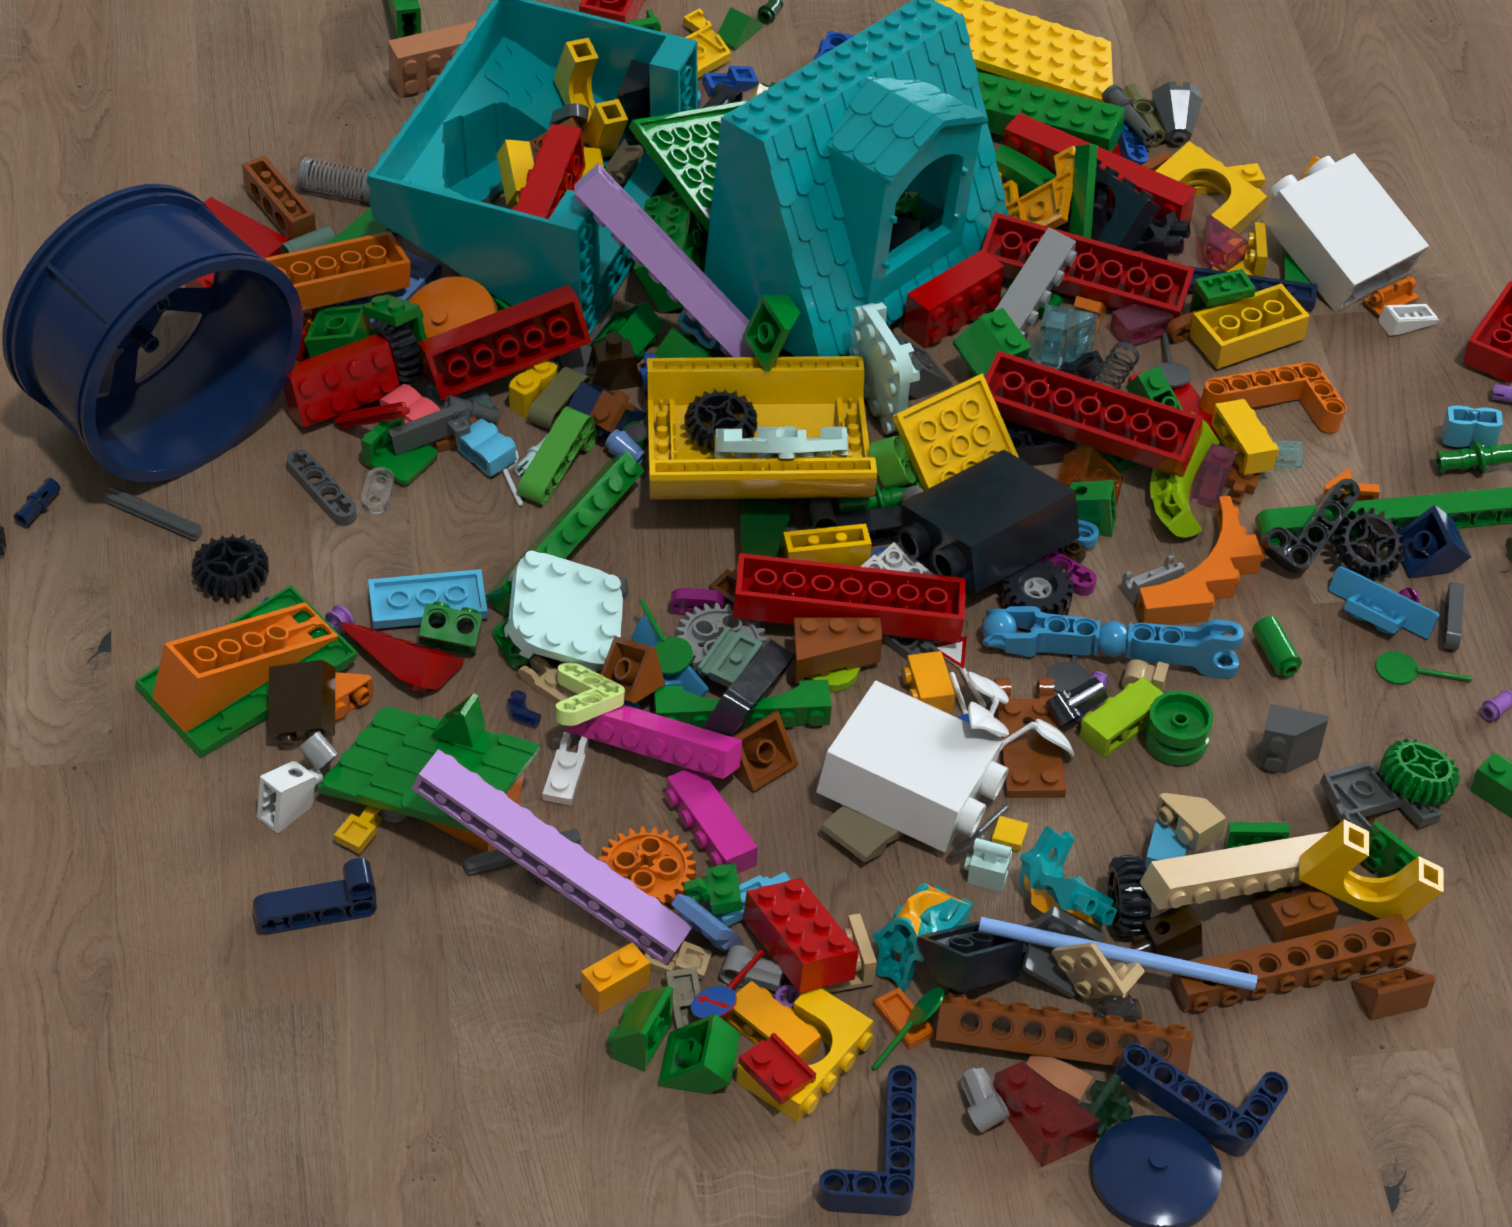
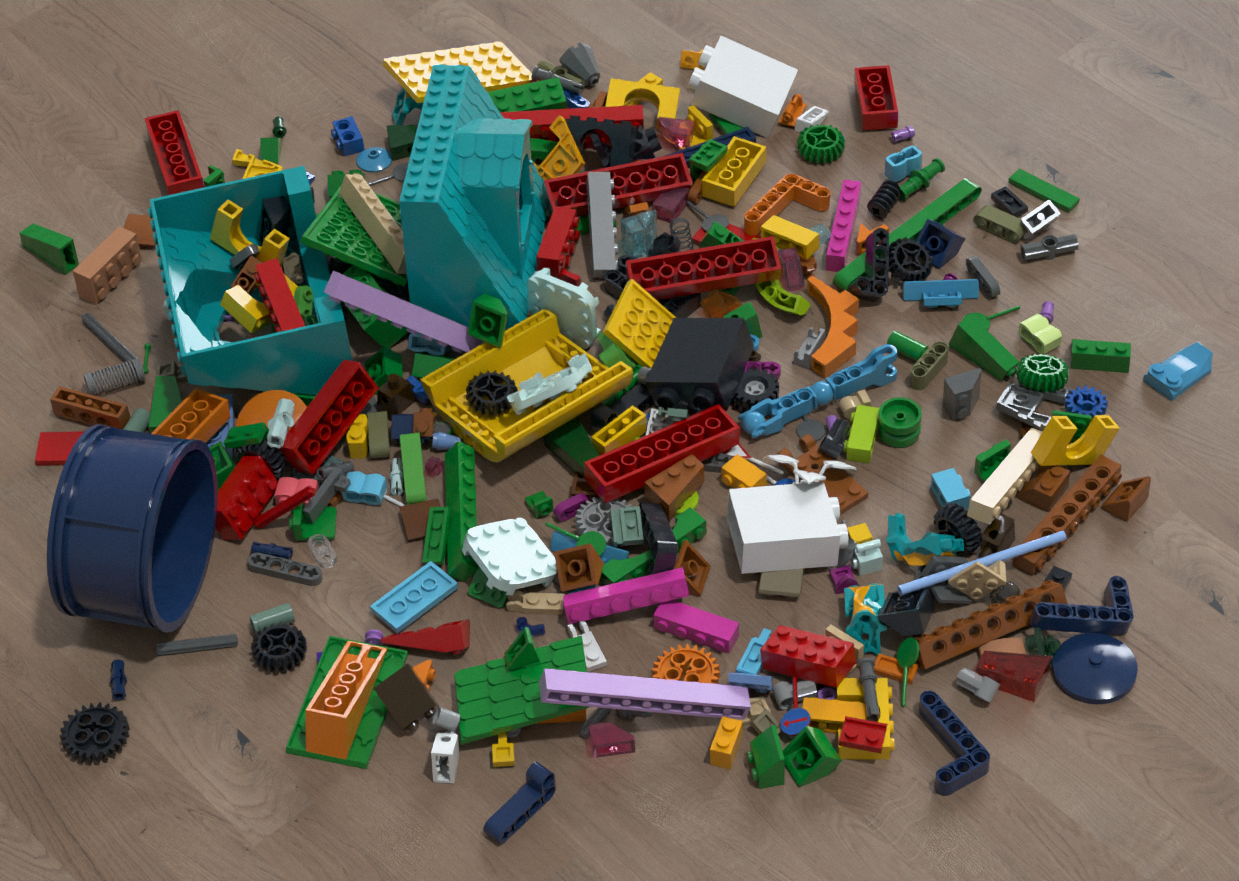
camera: 30 degrees left, 0 degrees up
green brick [419,602,483,655] -> none
yellowish green beam [555,662,625,726] -> none
green hinge [684,863,743,915] -> none
green slope [952,308,1032,377] -> none
green tile [1070,144,1098,239] -> none
tan slope [1155,793,1226,853] -> none
none -> dark grey axle [81,313,137,369]
none -> sand green pin [249,602,295,635]
none -> dark blue pin [251,542,293,560]
none -> light aqua piece [267,398,295,448]
none -> reddish brown slope [399,498,441,542]
none -> green plate [422,507,451,565]
none -> clear pink plate [425,457,443,475]
none -> green bracket [525,491,554,519]
none -> red tile [561,270,581,287]
none -> clear pink slope [589,722,635,758]
none -> sand green plate [658,407,688,422]
none -> green gear [797,123,845,165]
none -> dark pink brick [826,179,861,272]
none -> magenta tile [830,565,859,594]
none -> dark grey pin [856,657,880,721]
none -> black piece [867,180,901,219]
none -> olive beam [910,341,948,390]
none -> green slope [948,315,1019,381]
none -> yellowish green brick [1018,314,1062,355]
none -> black plate [1045,566,1073,590]
none -> blue gear [1065,385,1108,420]

